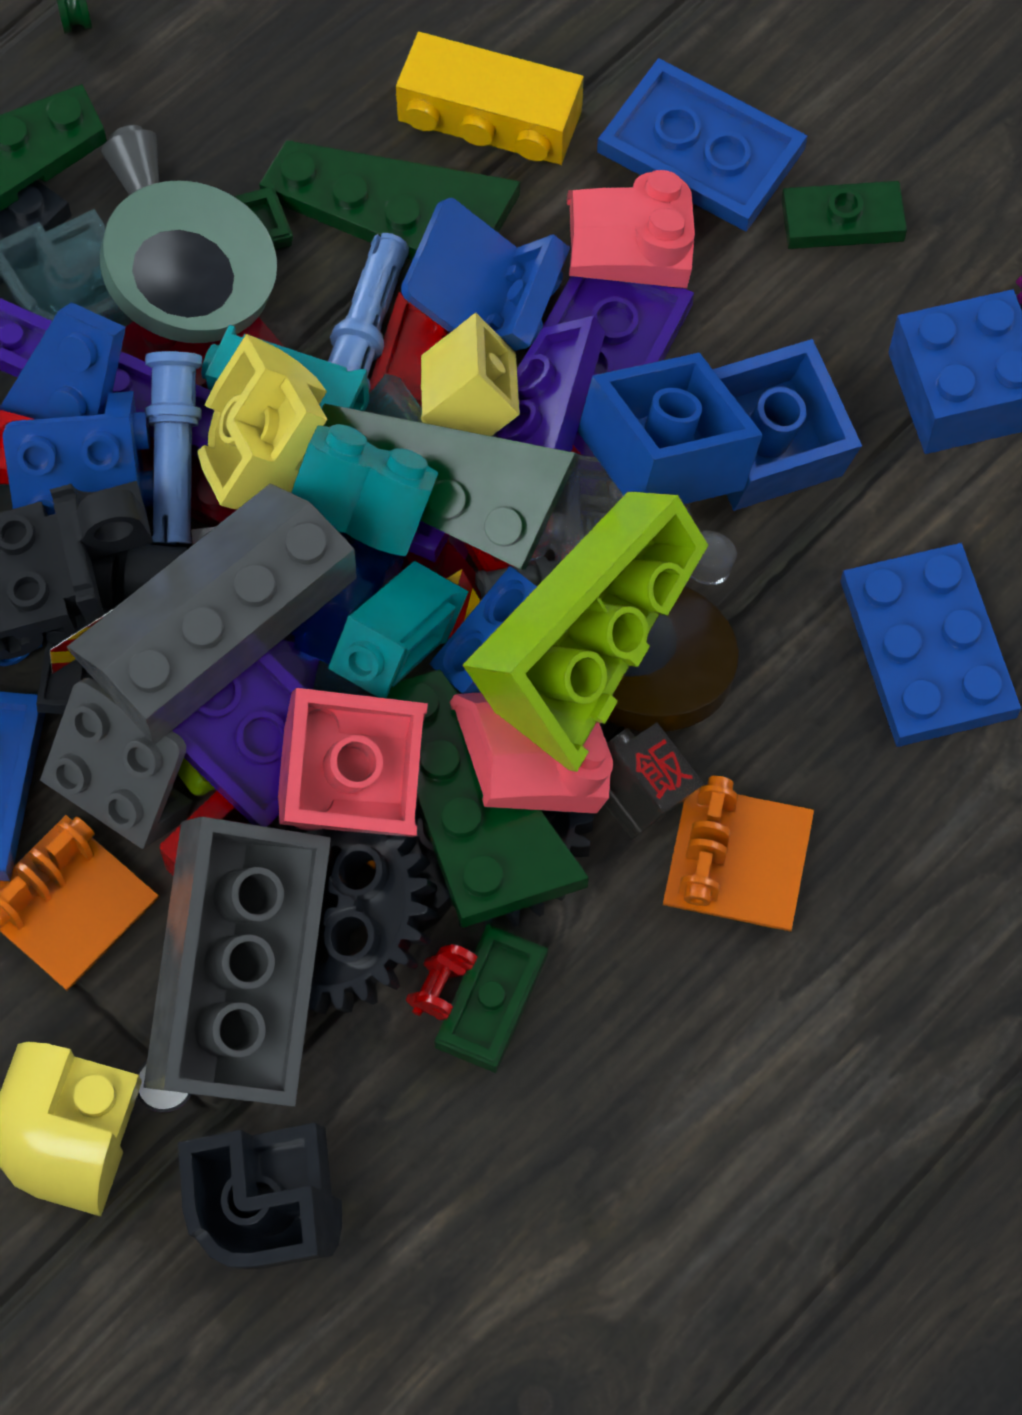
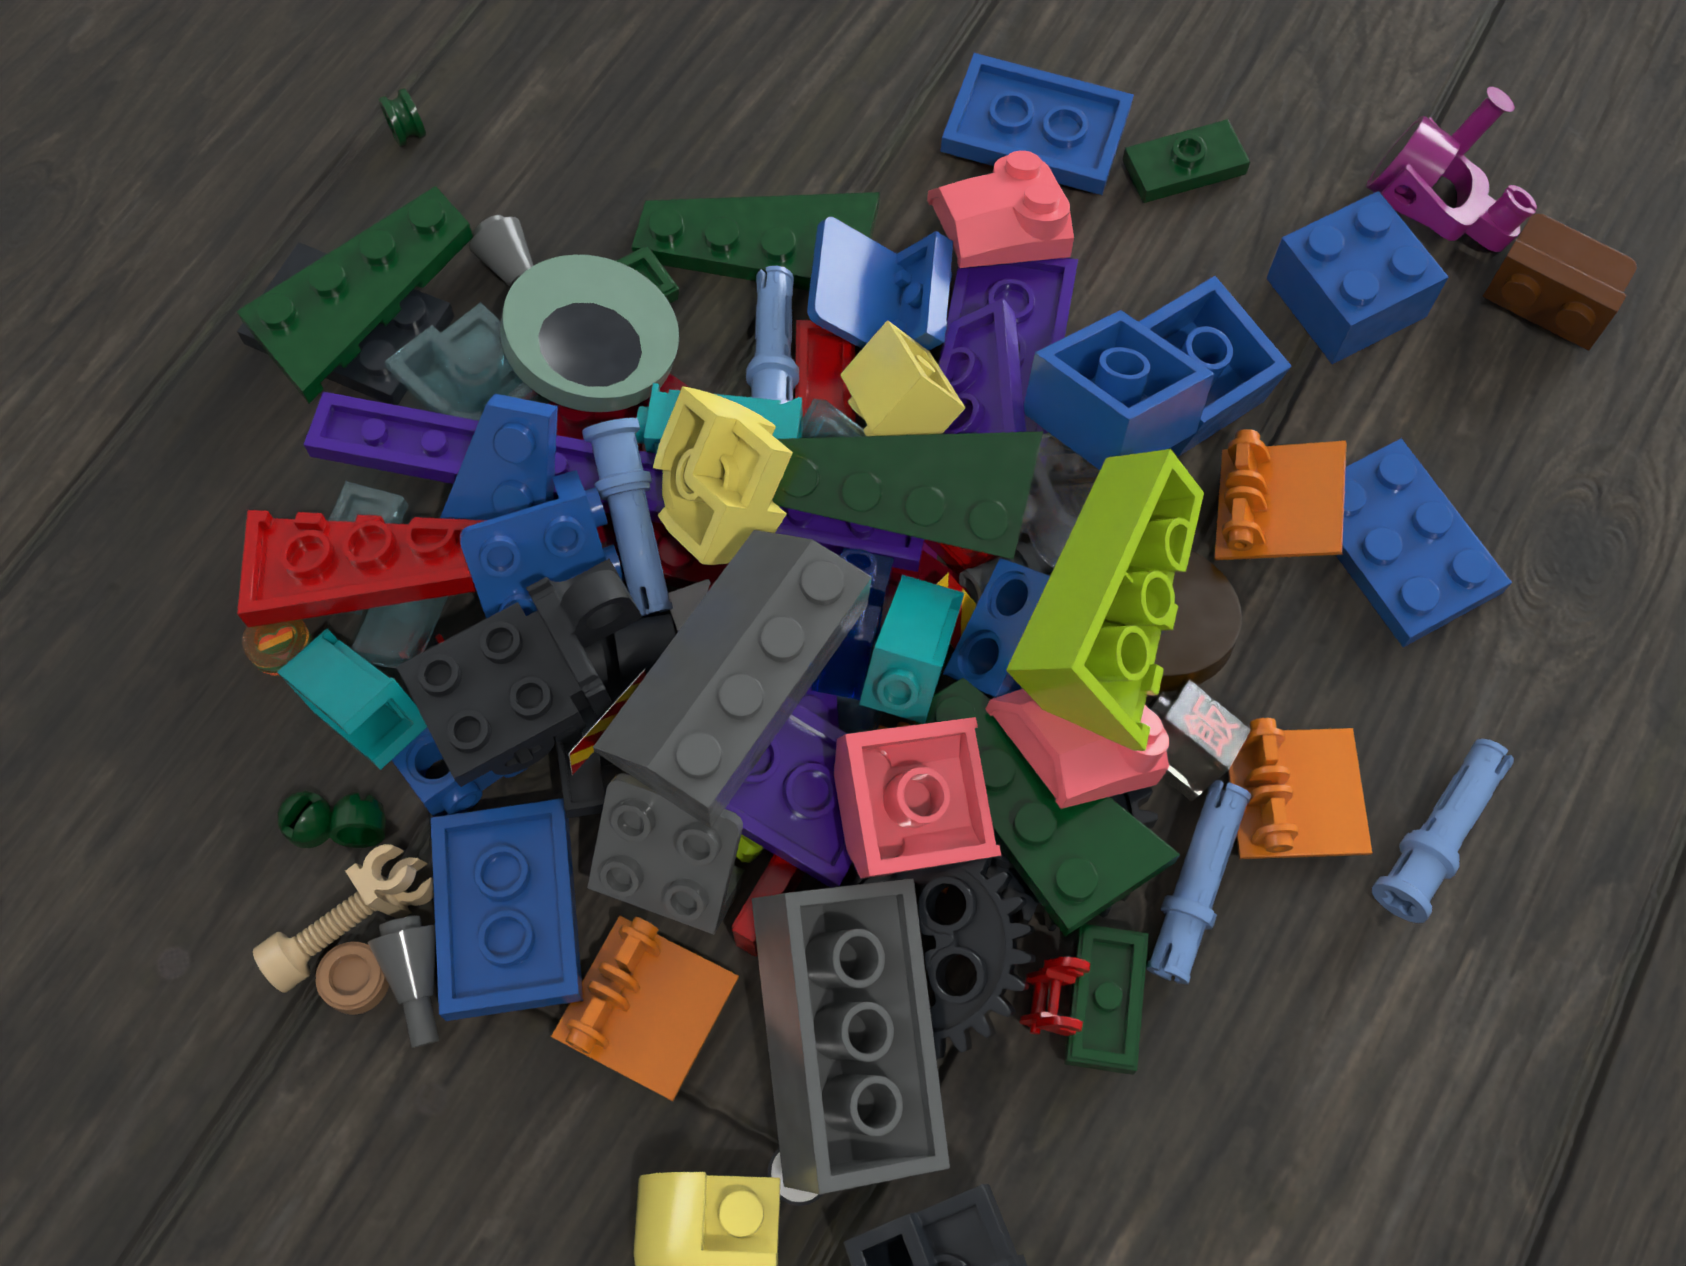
camera: 15 degrees left, 0 degrees up
teal brick [291,424,438,556] -> none
yellow brick [396,31,584,165] -> none
none -> medium blue pin [1146,780,1251,984]
none -> orange hinge [1215,429,1347,560]
none -> medium blue pin [1372,739,1514,923]

